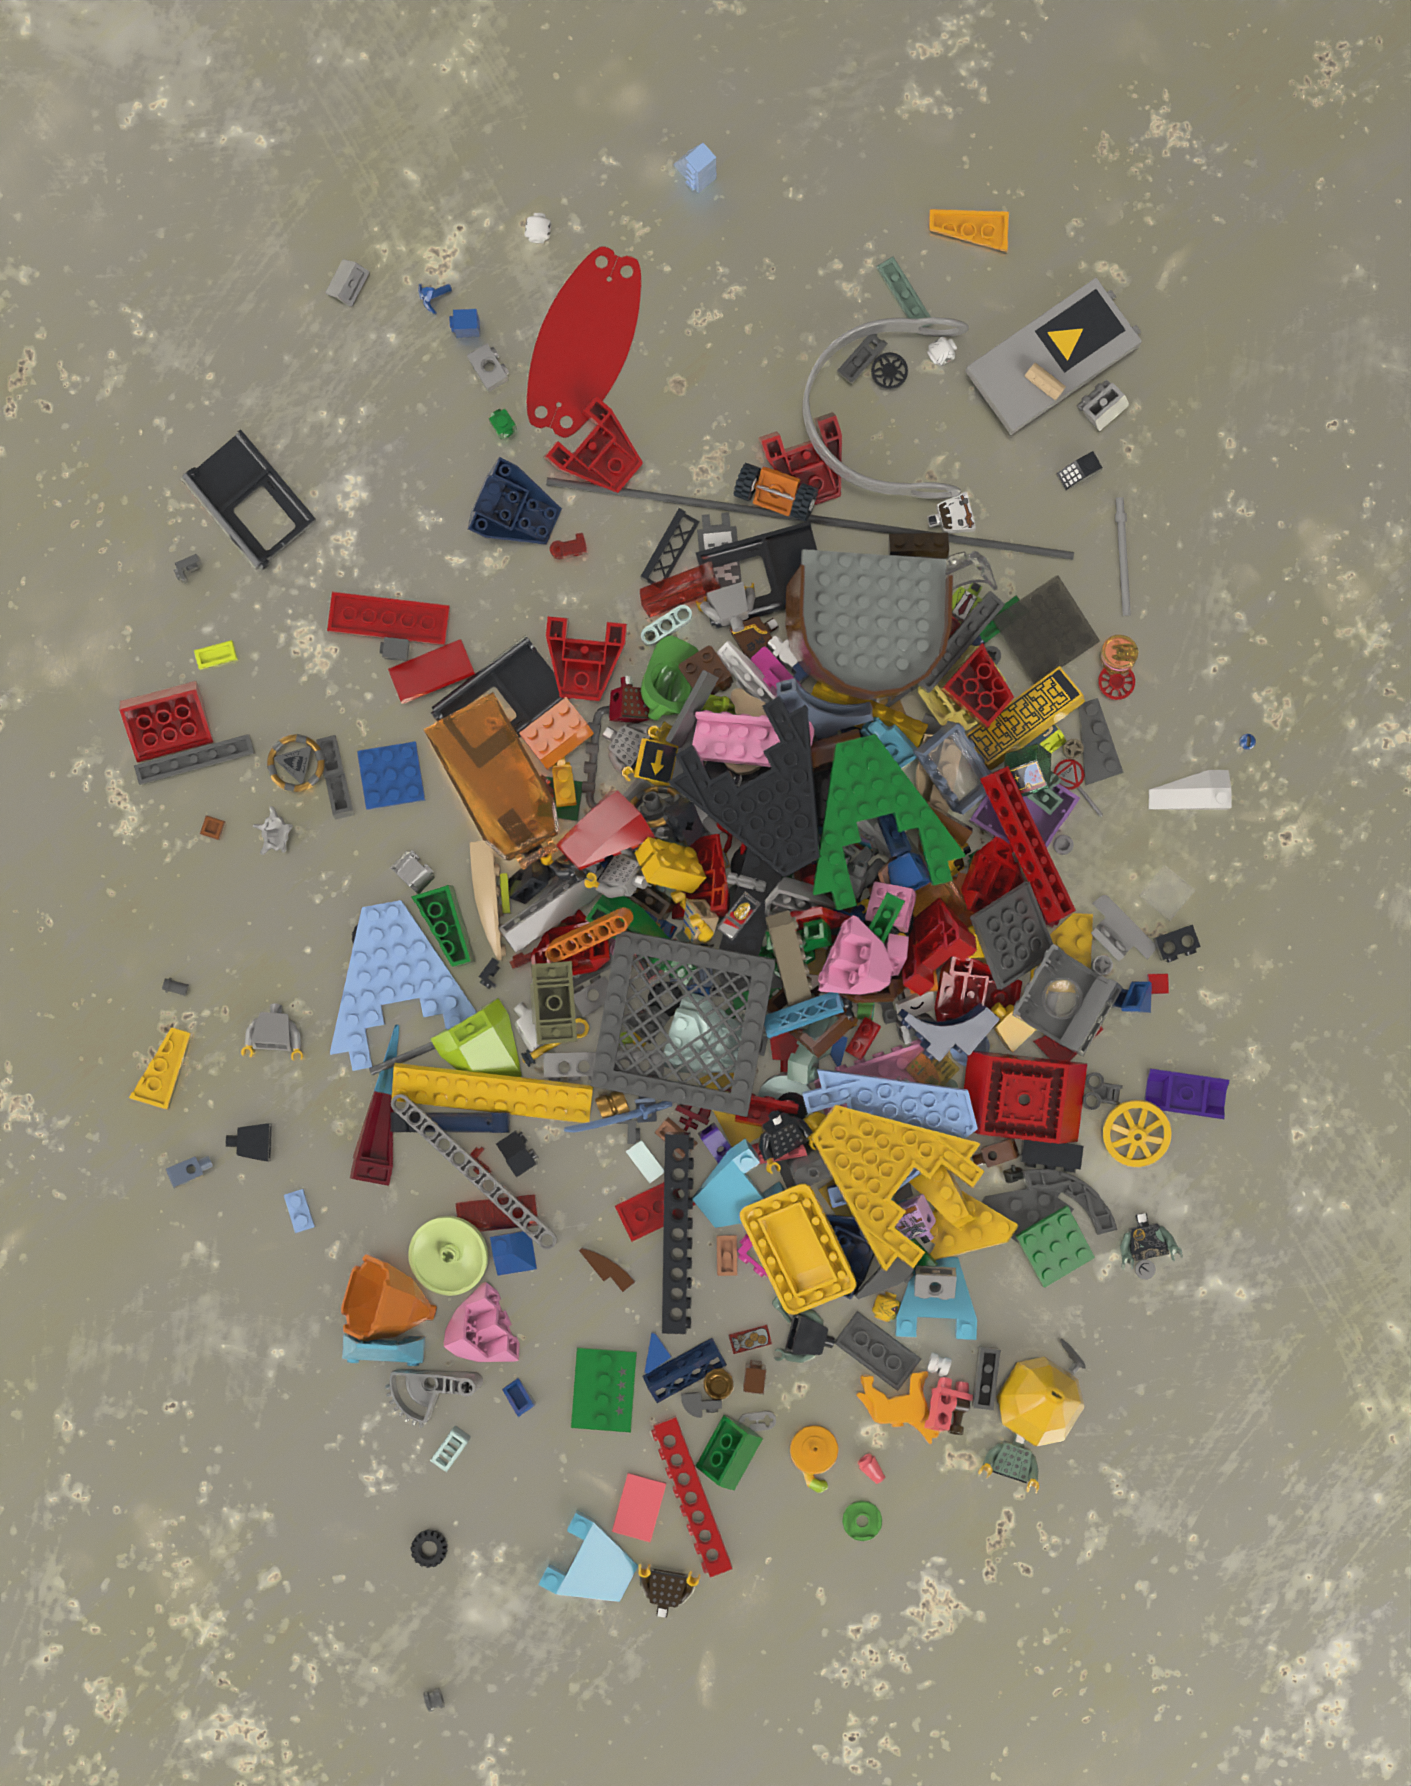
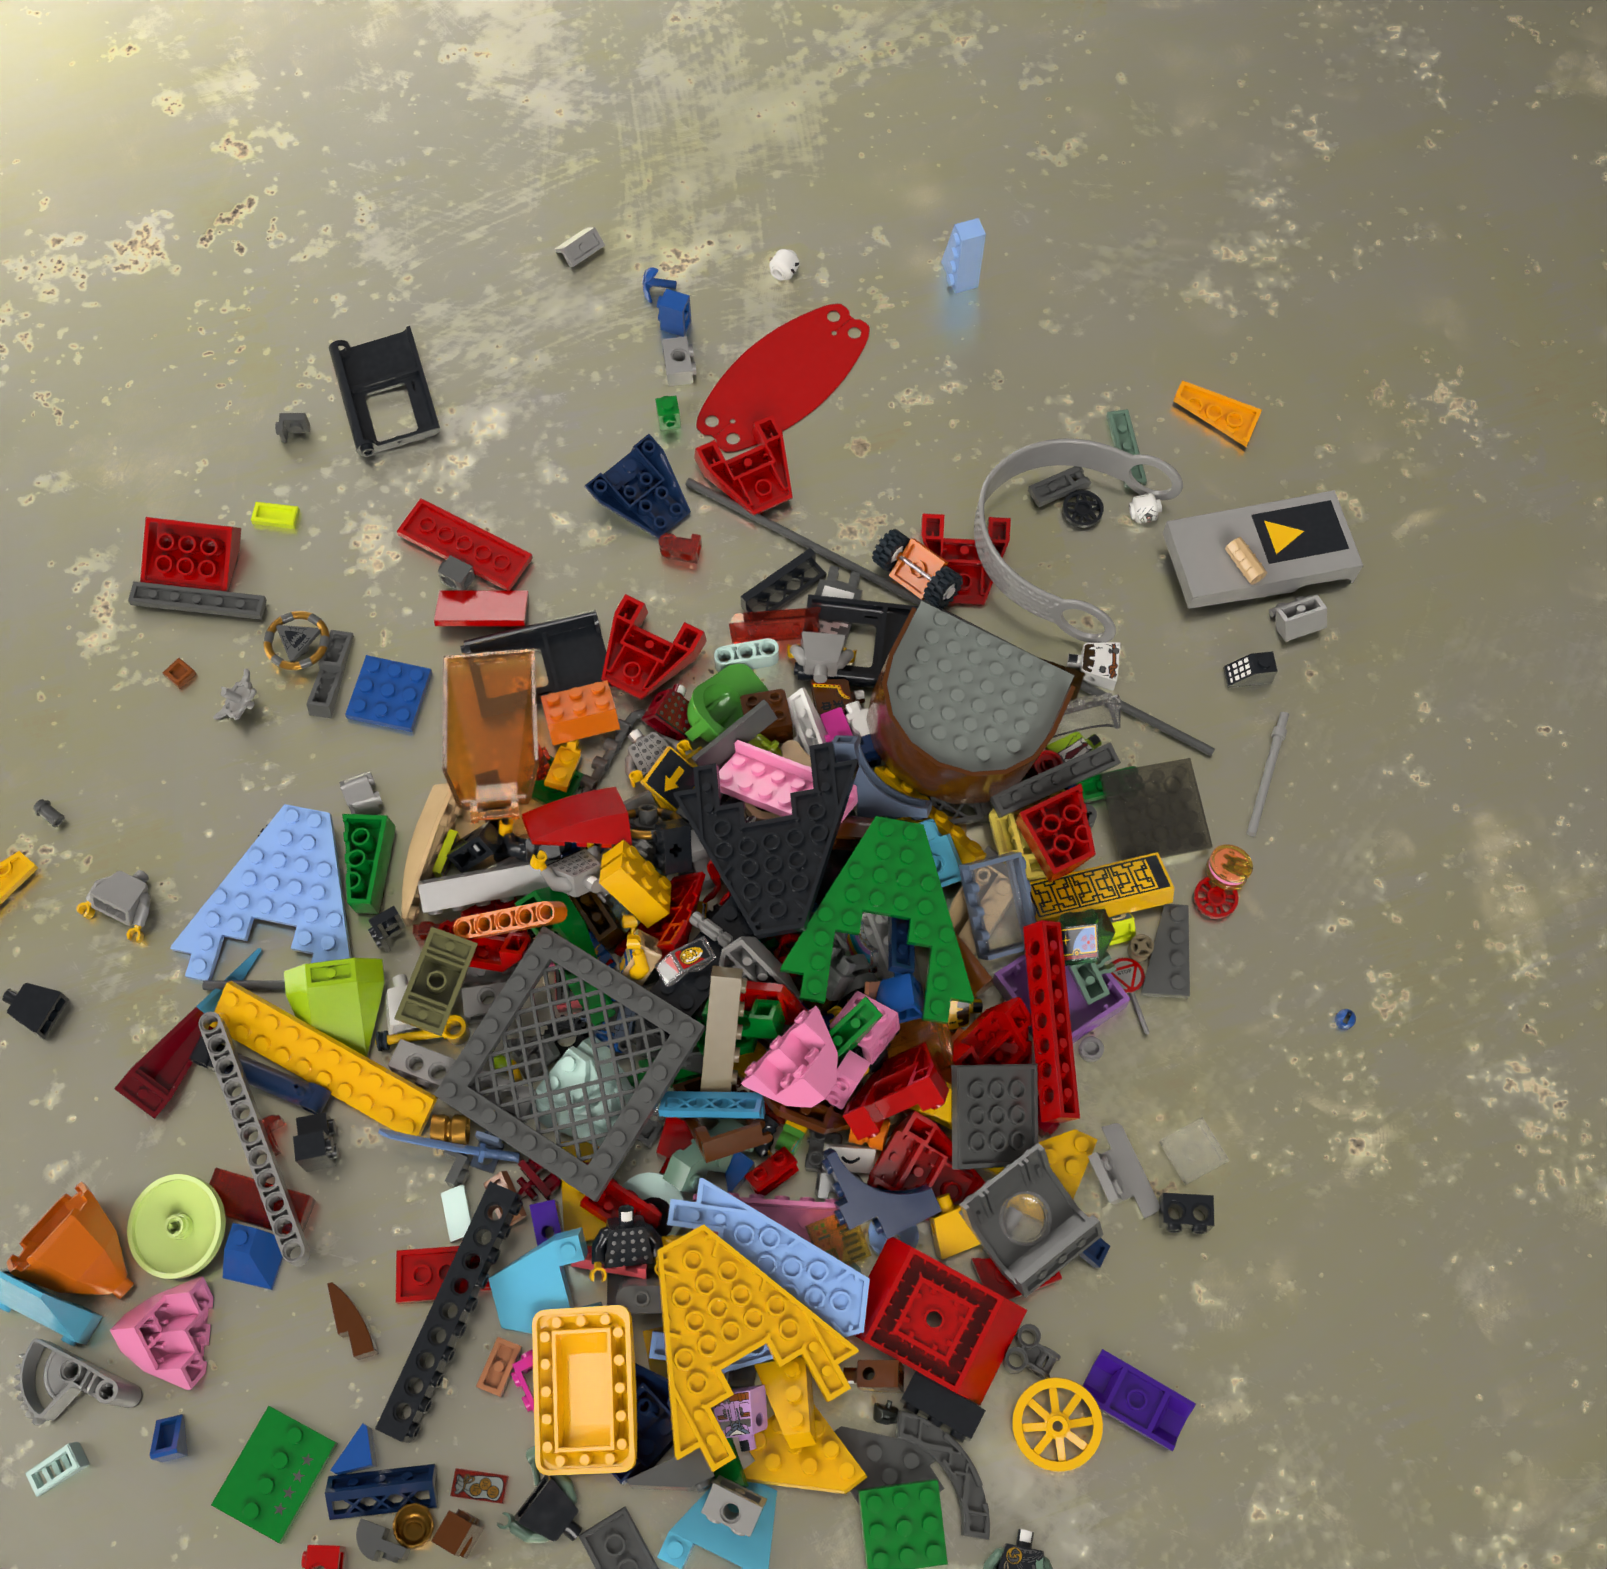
camera: 15 degrees right, 20 degrees down
light blue plate [284,1189,315,1233] -> none
yellow head [872,1291,901,1322] -> none
light grey wheel [1091,955,1113,976] -> none
blue slope [1121,981,1152,1013] -> none
red tile [1147,974,1169,994] -> none
white wedge [1149,770,1232,810] -> none

